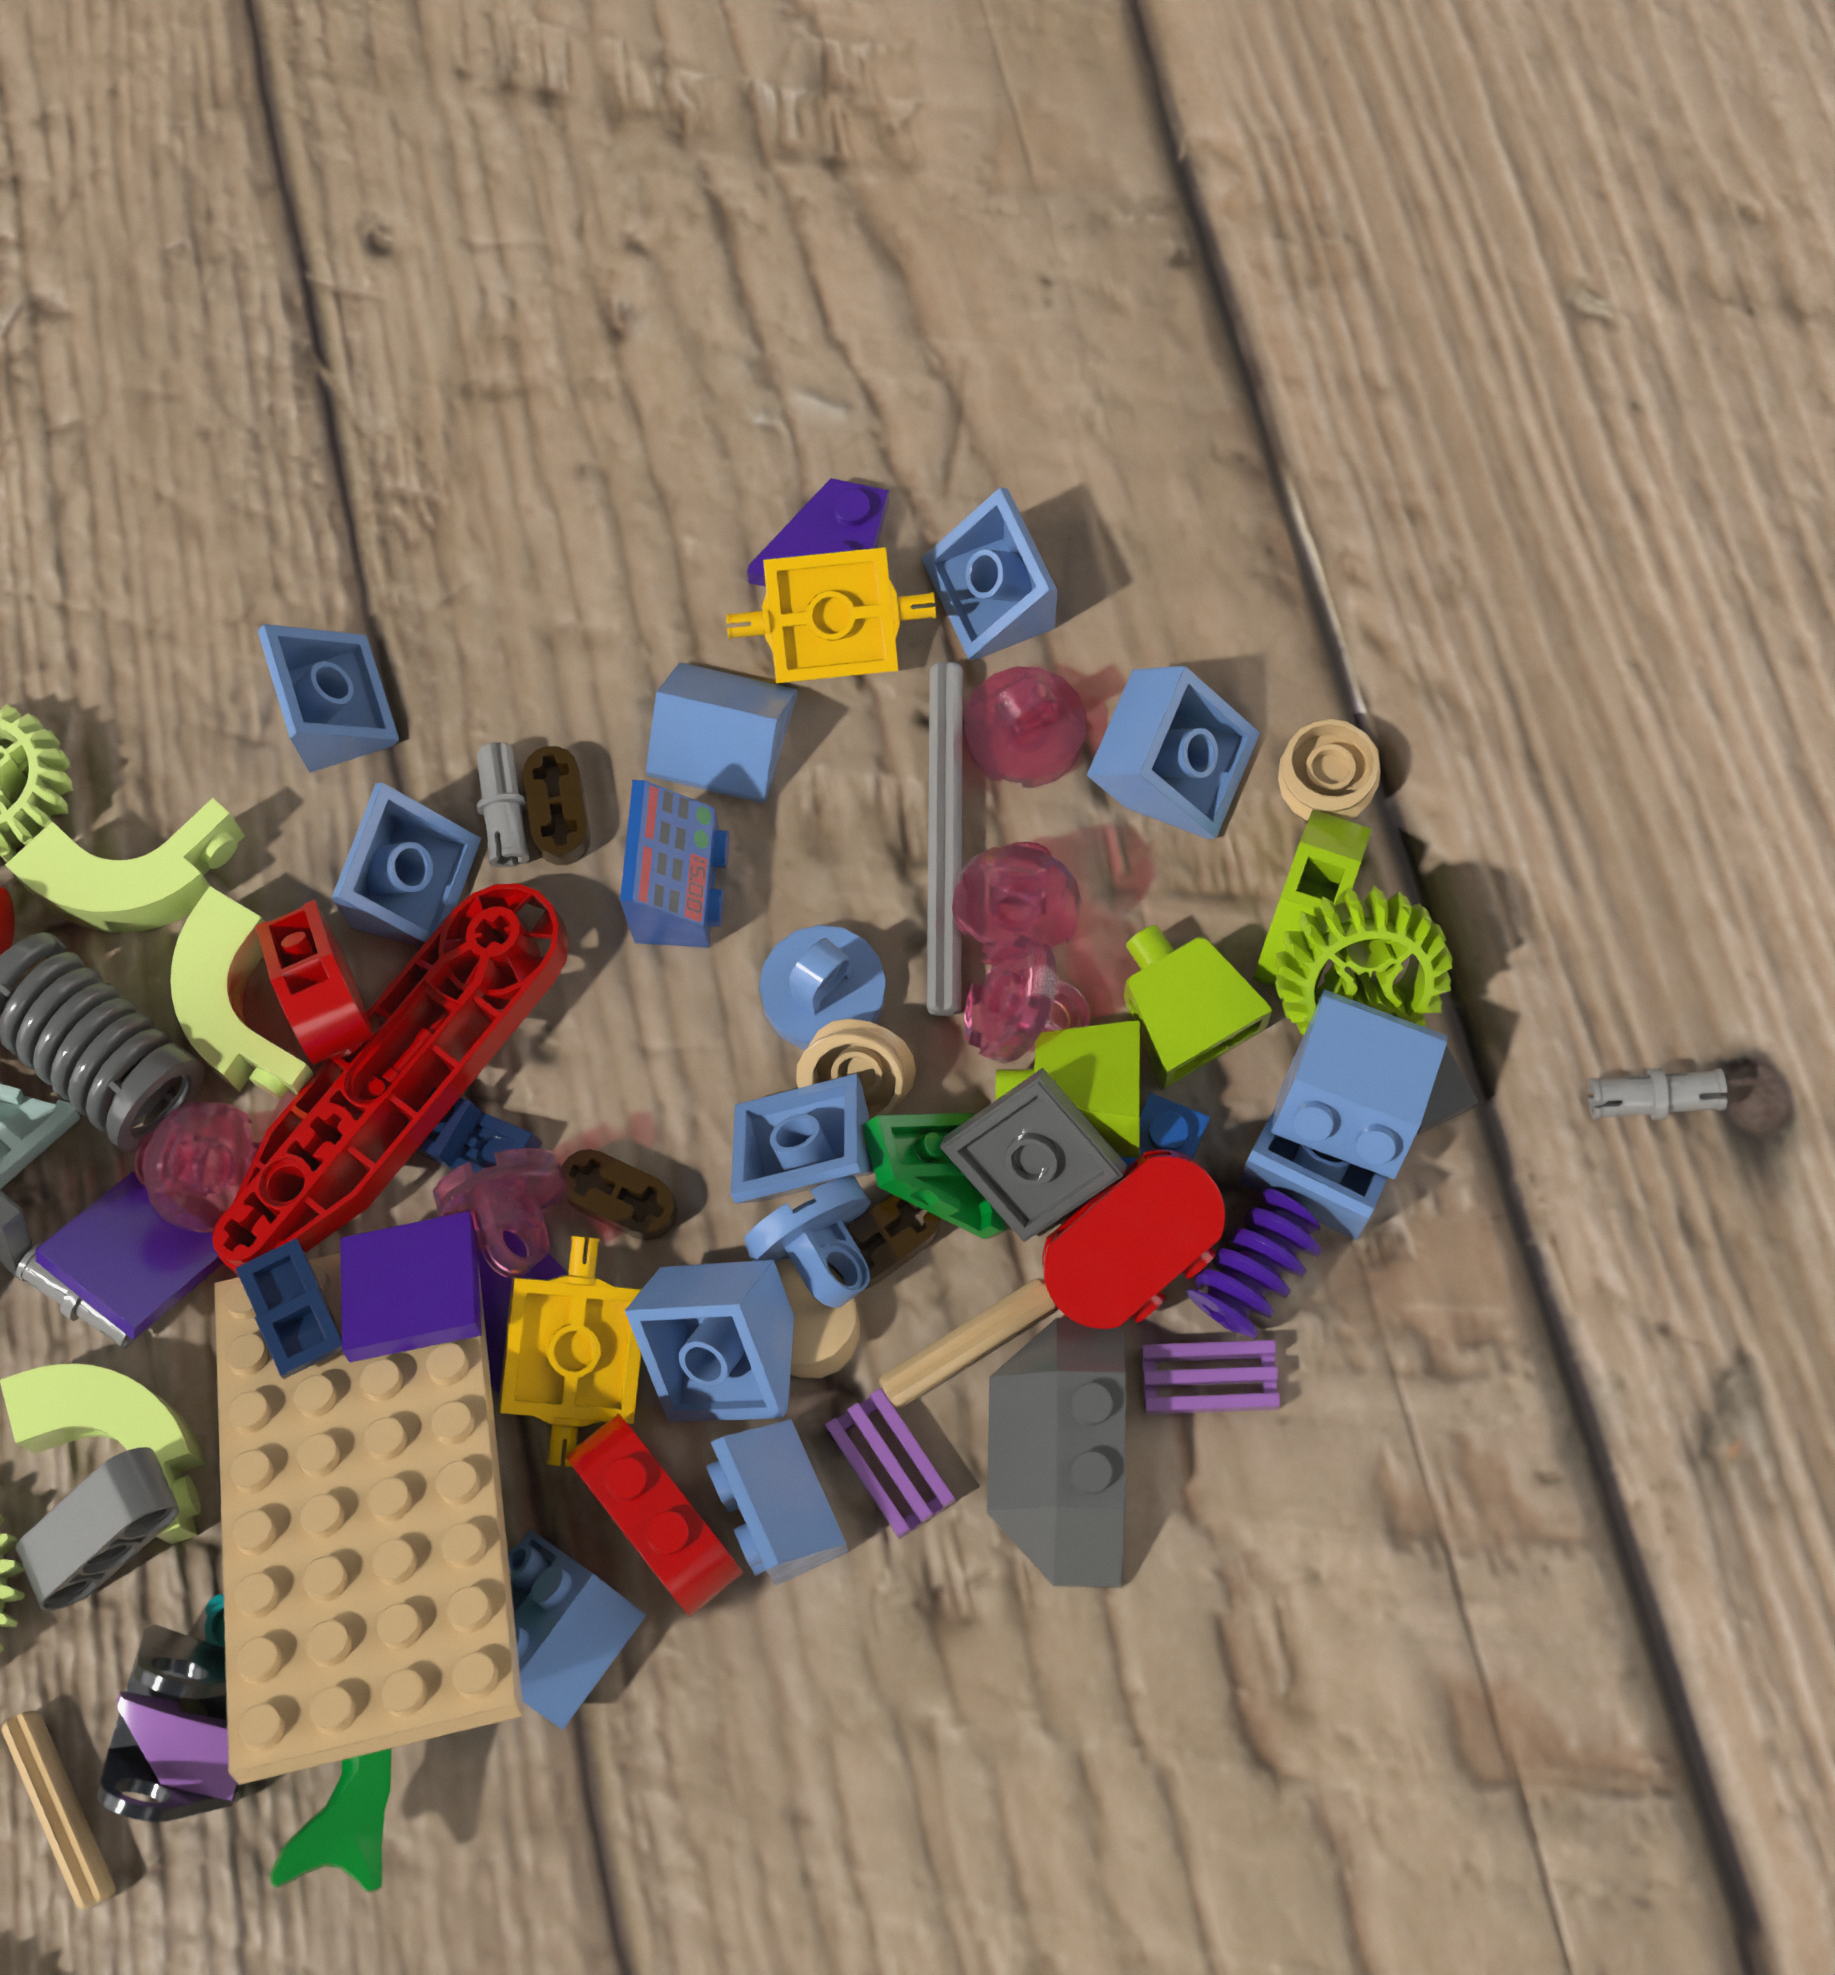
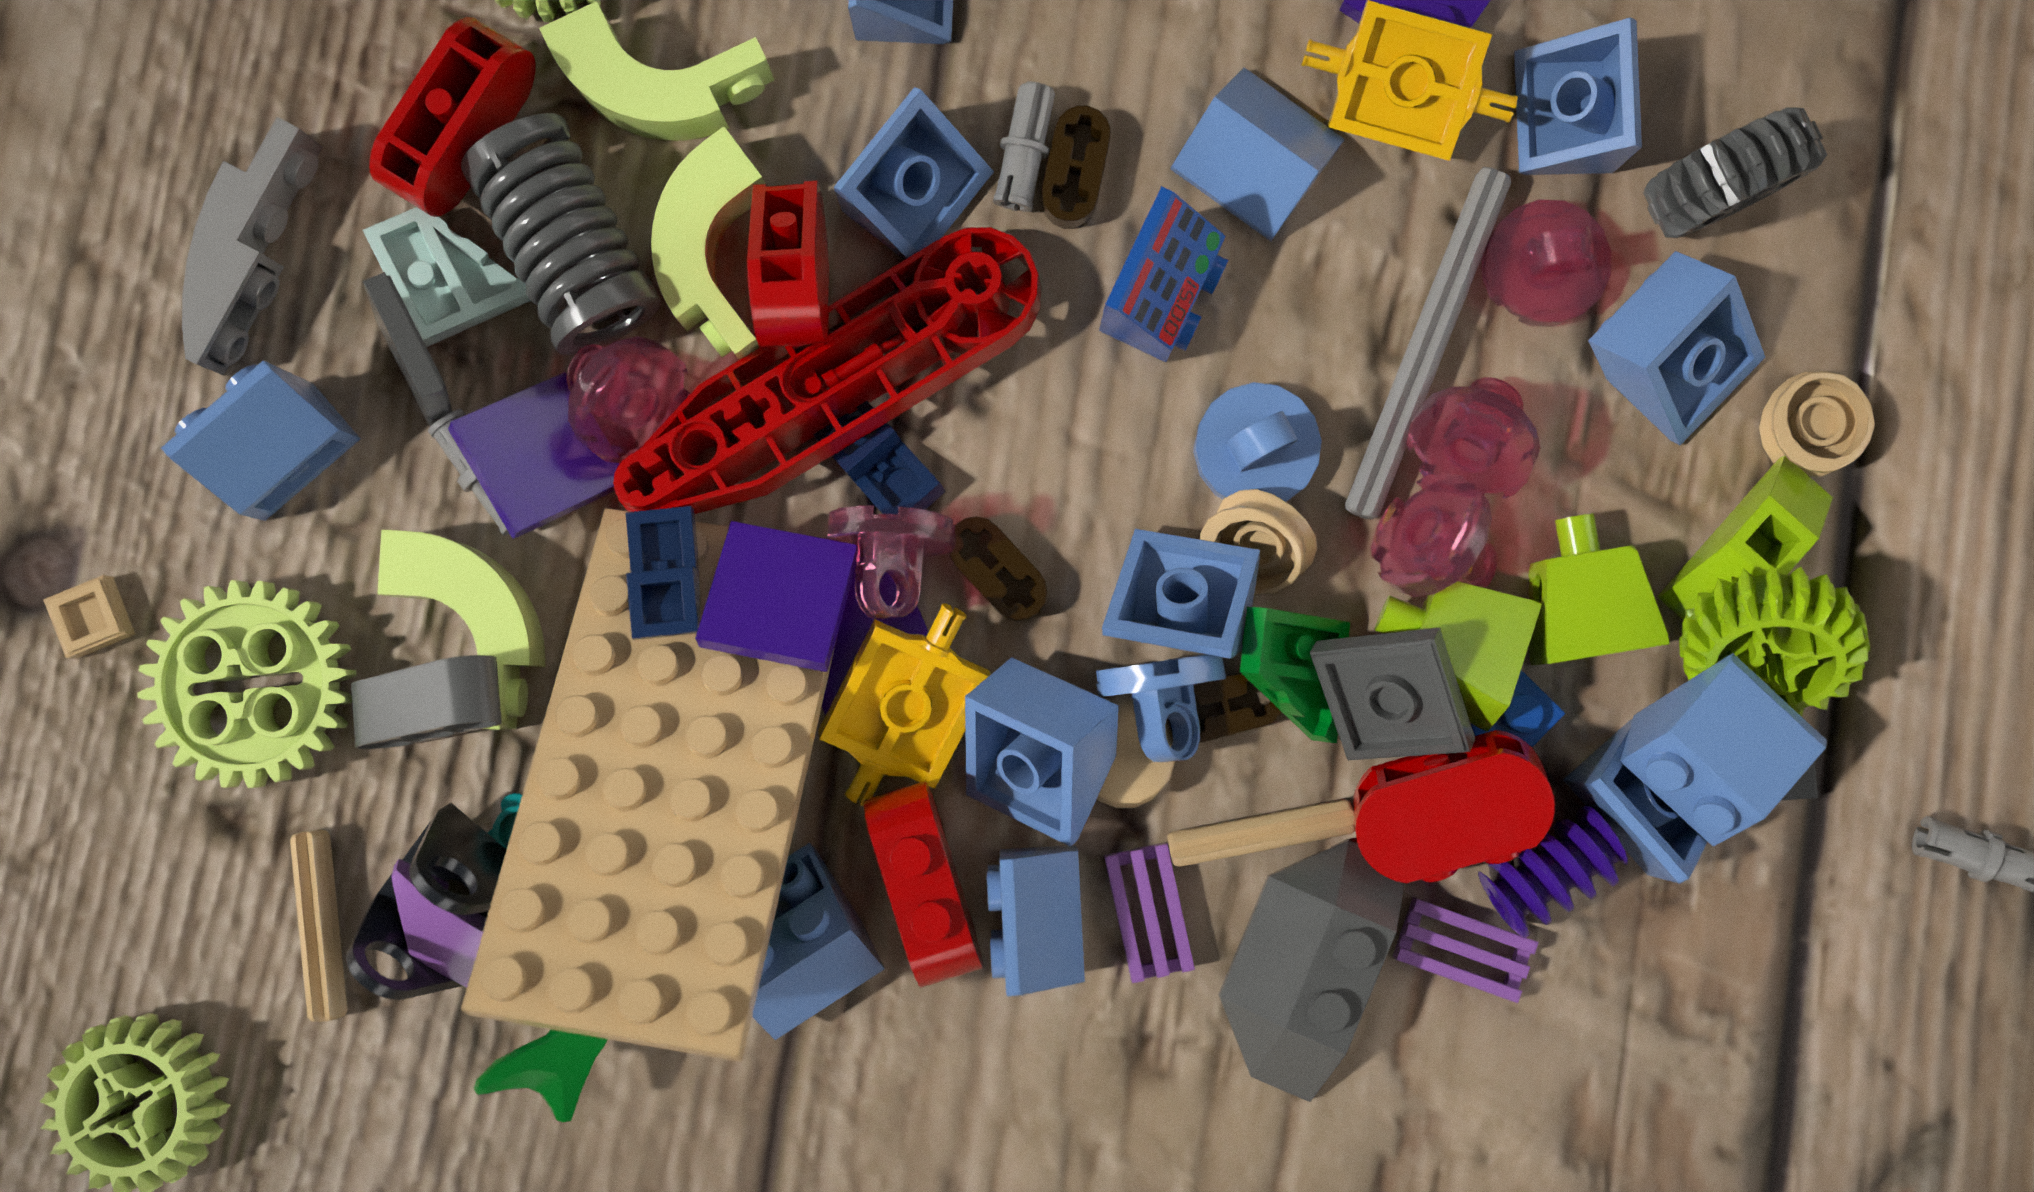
camera: 15 degrees right, 15 degrees up
none -> dark grey gear [1643,107,1827,238]

